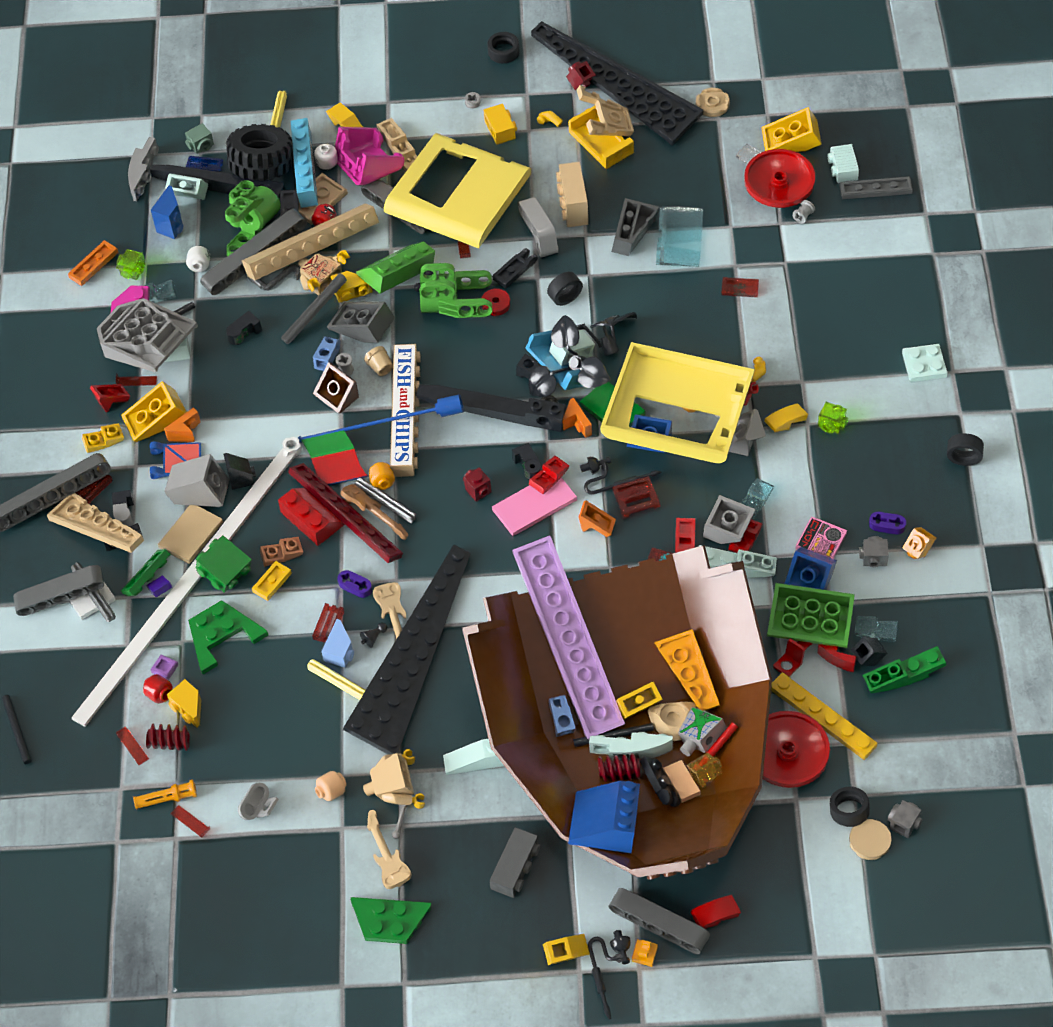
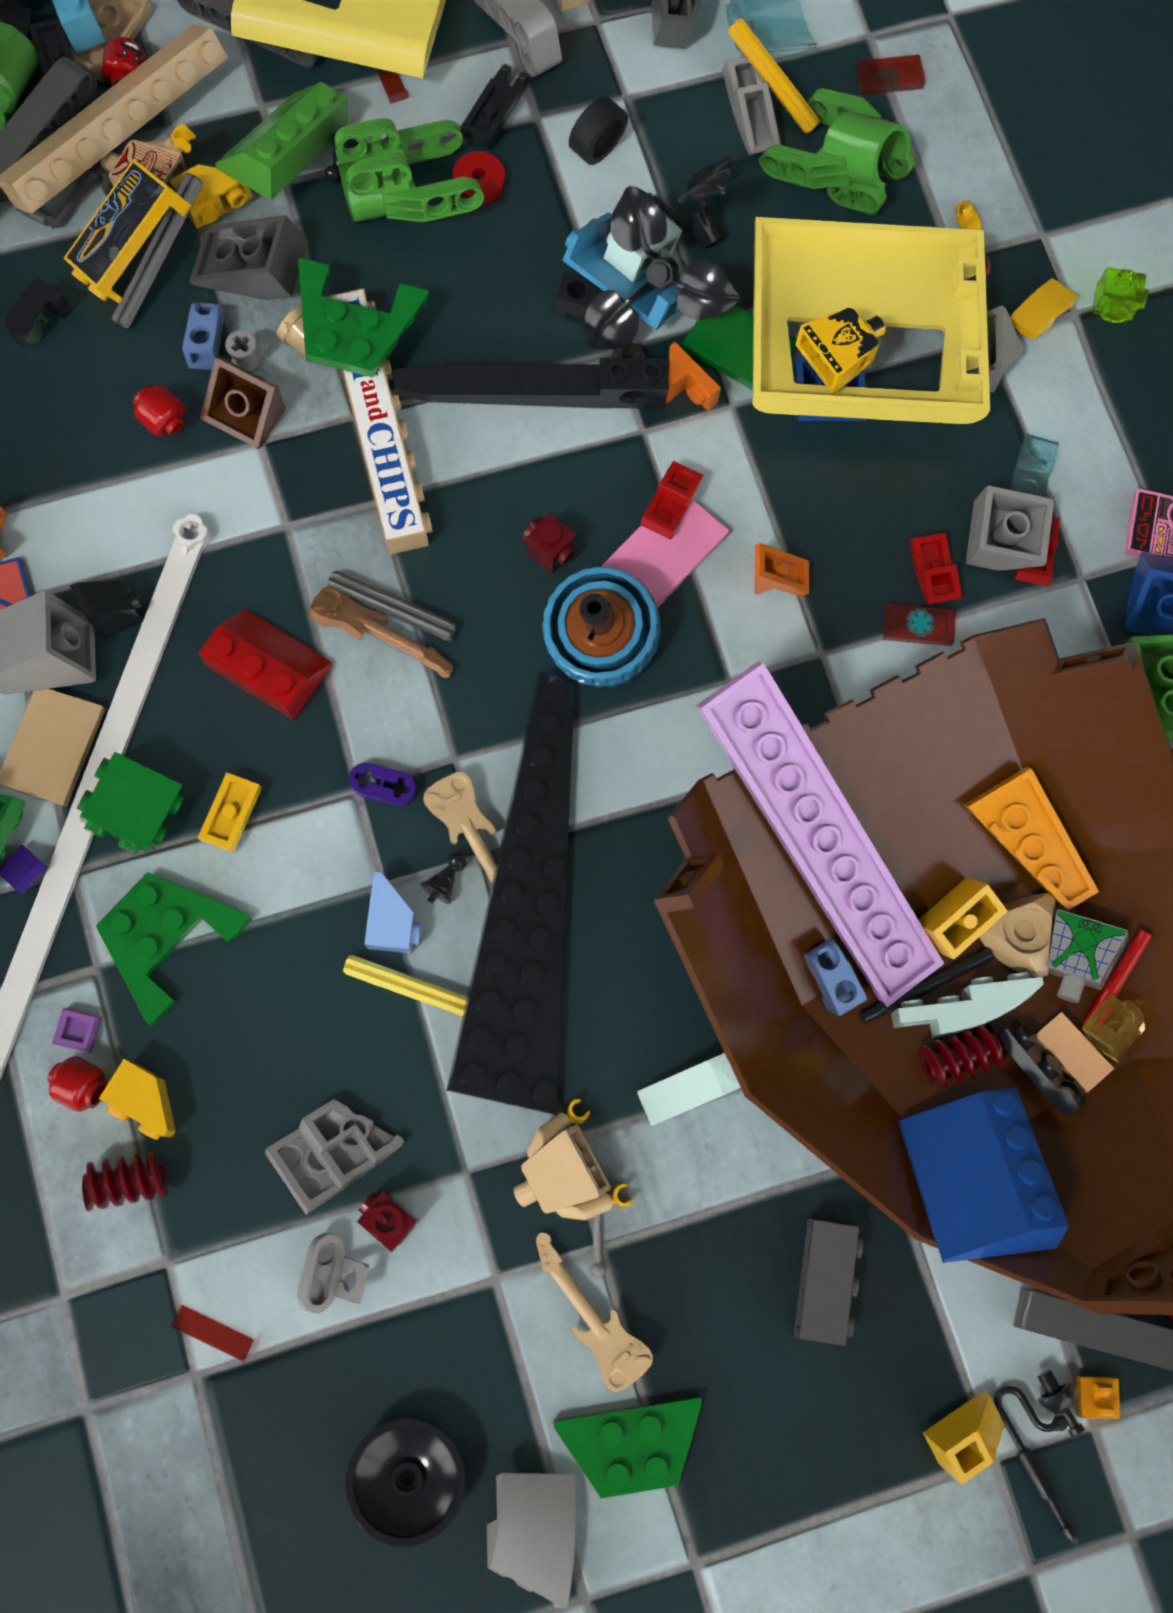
camera: 25 degrees left, 20 degrees up
clear red piece [116,726,149,765] -> none
light orange pin [133,779,197,810] -> none
nougat slope [260,537,303,566] -> none
dark red tile [288,463,403,563] -> none
flag [298,394,464,485] -> none
clear red tile [312,603,344,643] -> none
light nougat head [315,771,347,801] -> none
light orange head [368,462,395,490] -> none
black leg [512,443,541,480] -> none
black piece [580,456,662,495] -> none
clear red plate [613,476,660,518] -> none
light aqua slope [699,545,777,578] -> none
none -> panel [63,159,192,304]
none -> red head [133,384,185,436]
none -> light grey slope [265,1099,404,1215]
none -> green wing [298,258,429,378]
none -> black dish [345,1418,466,1547]
none -> dark red brick [357,1191,420,1252]
none -> light grey slope [487,1473,576,1608]
none -> dark azure wheel [542,566,661,688]
none -> light grey slope [722,56,781,156]
none -> yellow axle [728,18,820,134]
none -> bright green piece [759,88,915,214]
none -> yellow torso [795,308,886,394]

